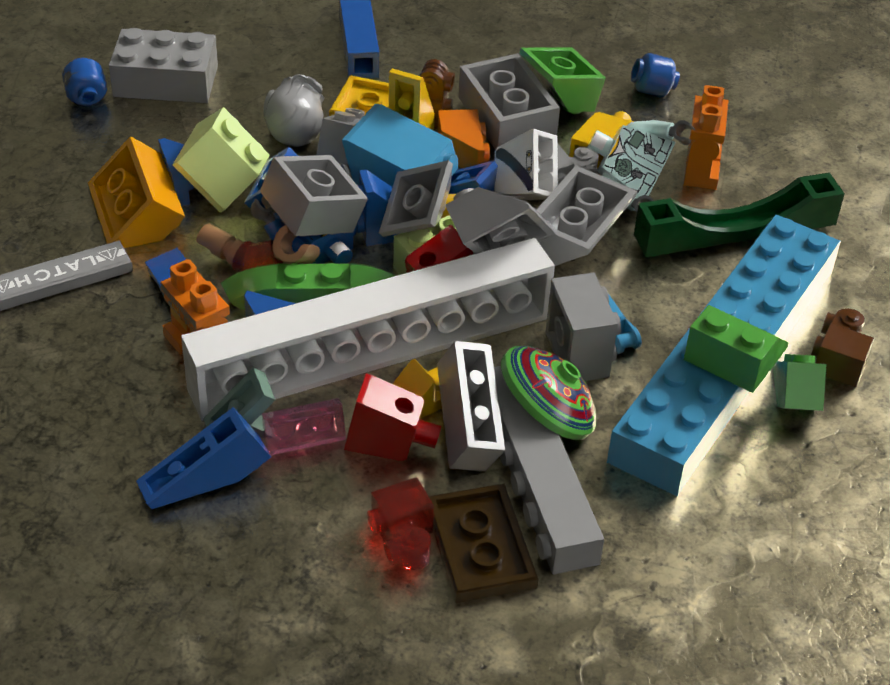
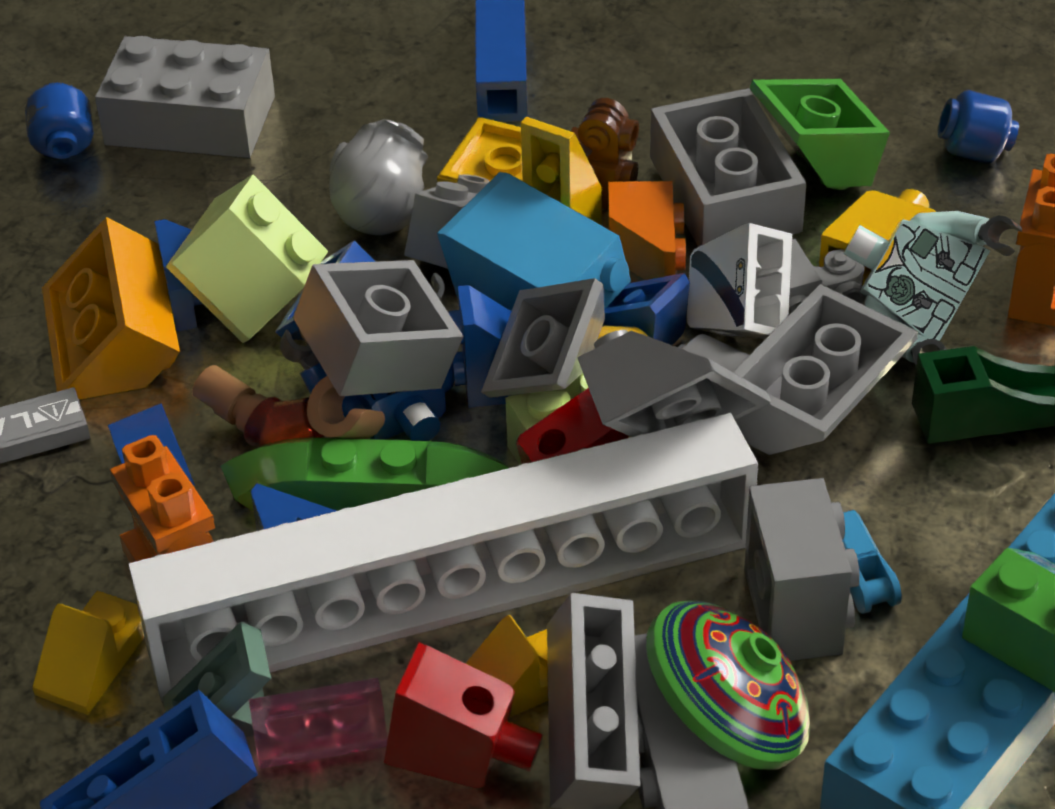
camera: 10 degrees right, 0 degrees up
none -> yellow slope [32,590,144,715]

